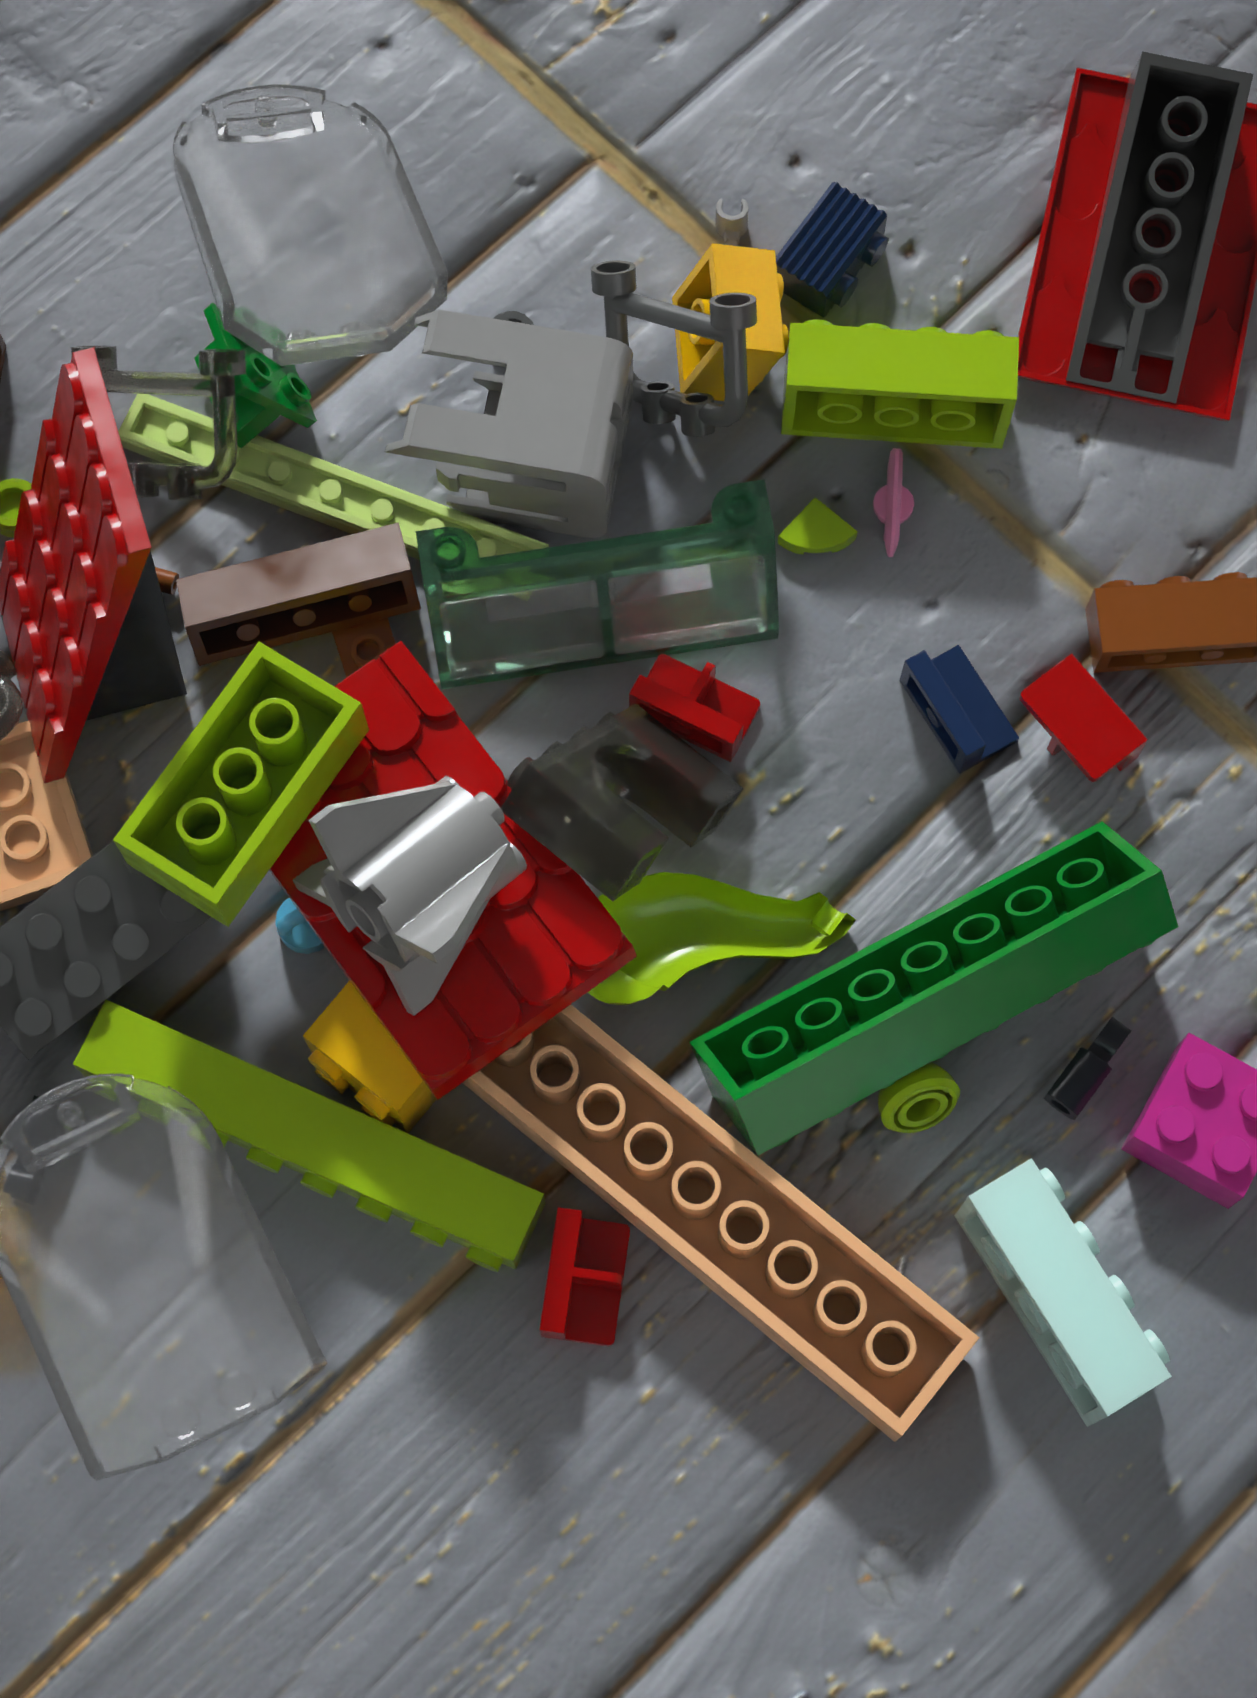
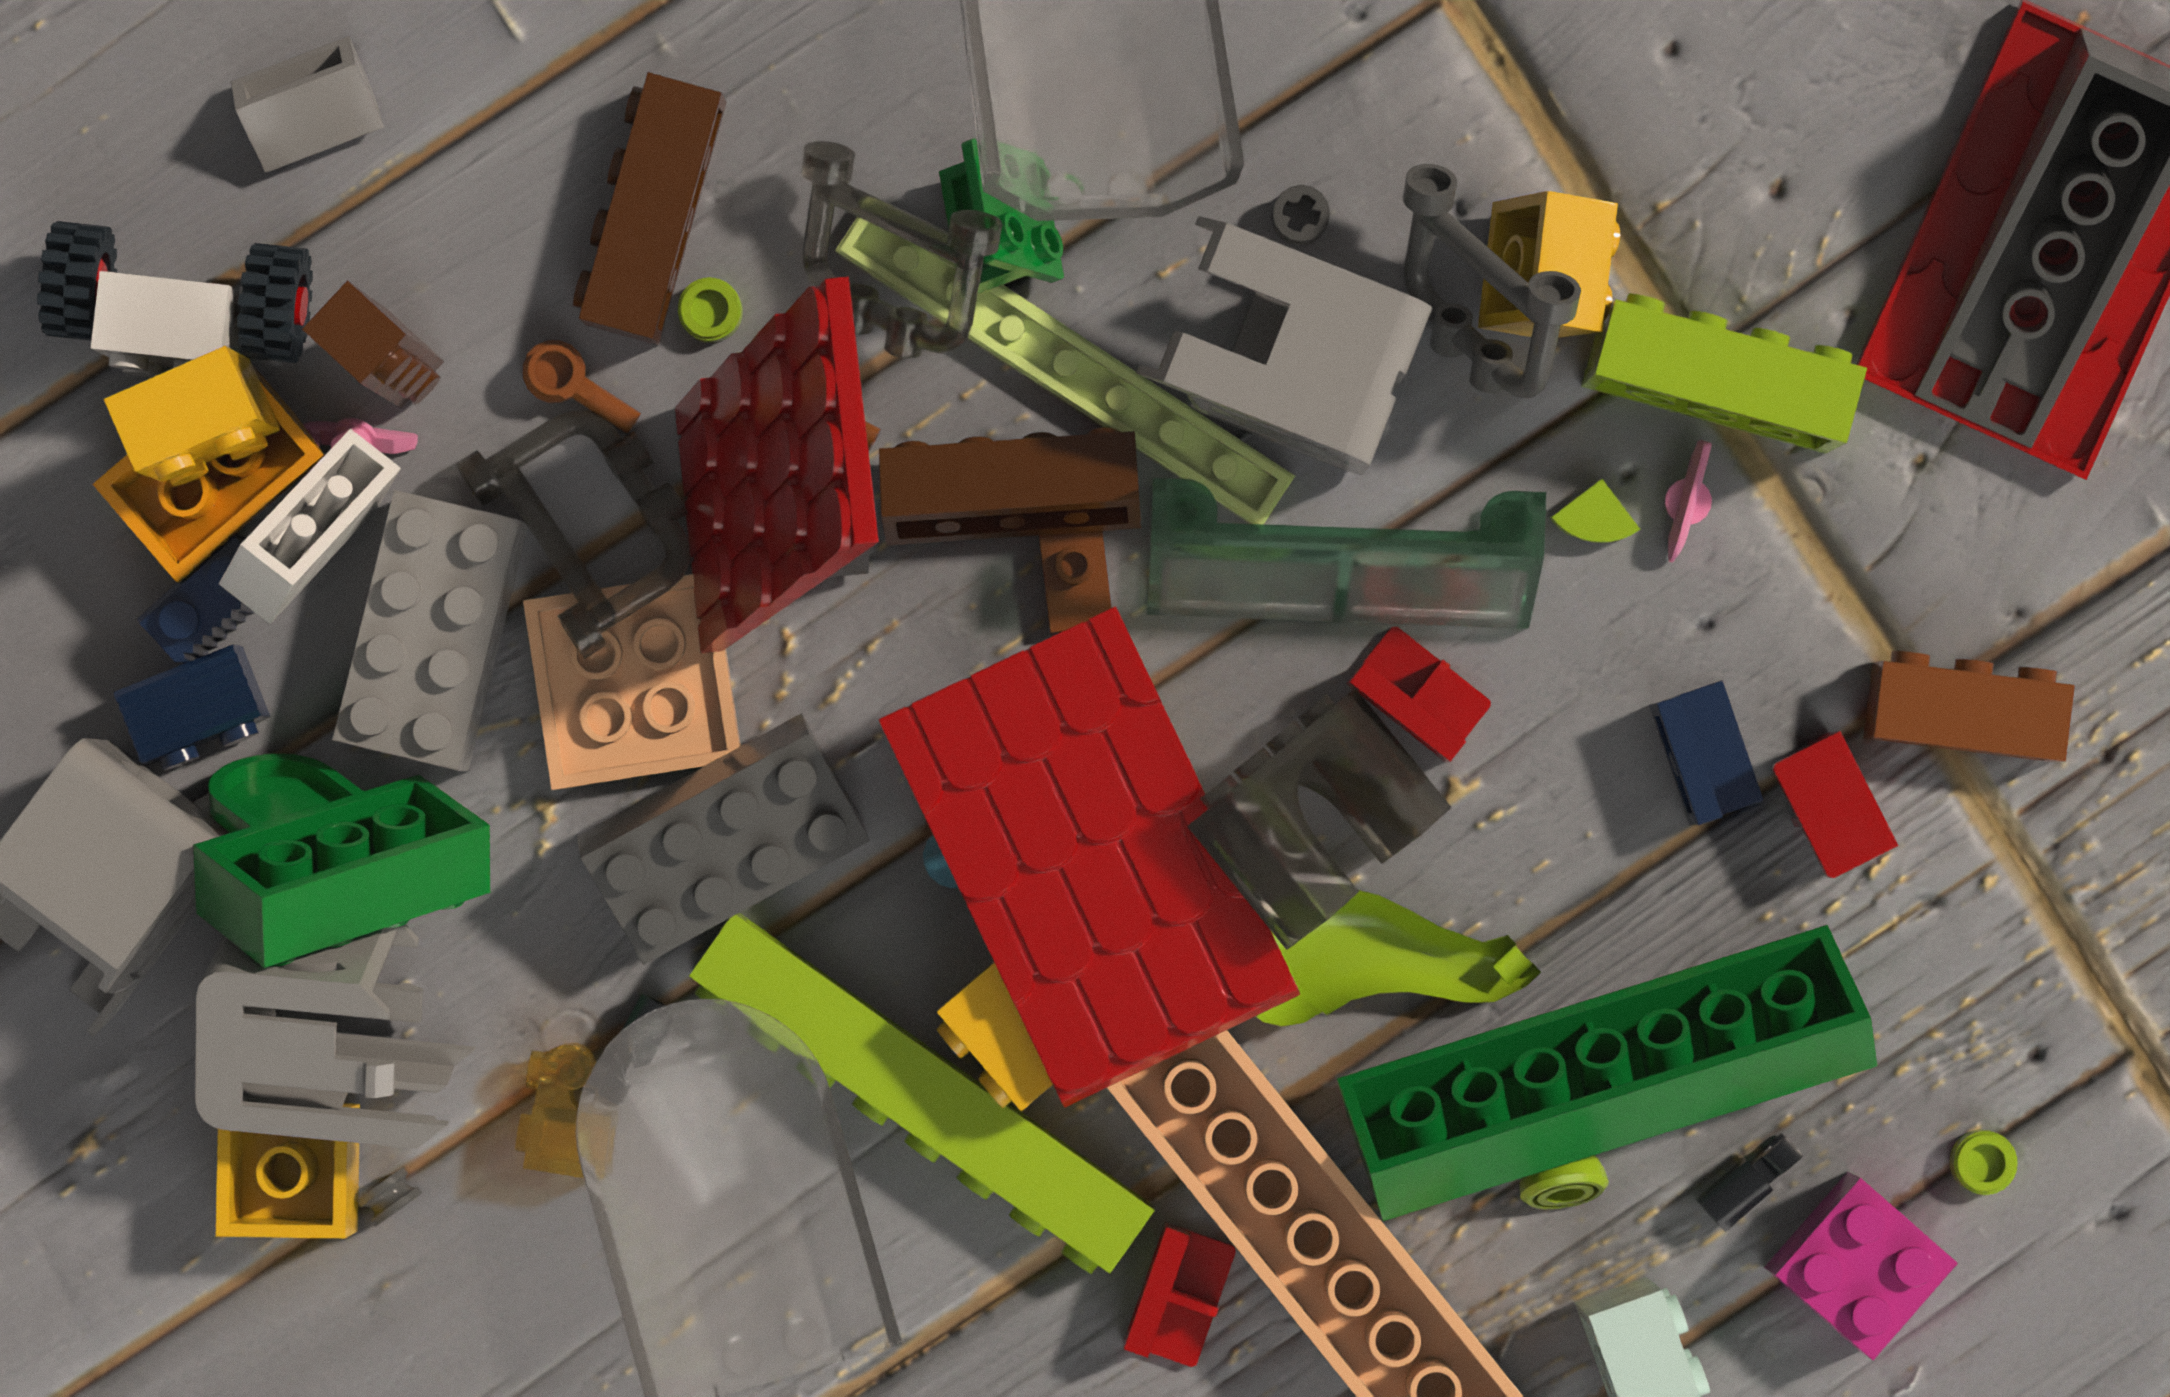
camera: 10 degrees right, 15 degrees up
lime brick [113,641,369,927] -> none
light grey brick [293,776,527,1016] -> none
light grey hand [715,199,749,246] -> none
dark blue brick [776,182,889,318] -> none

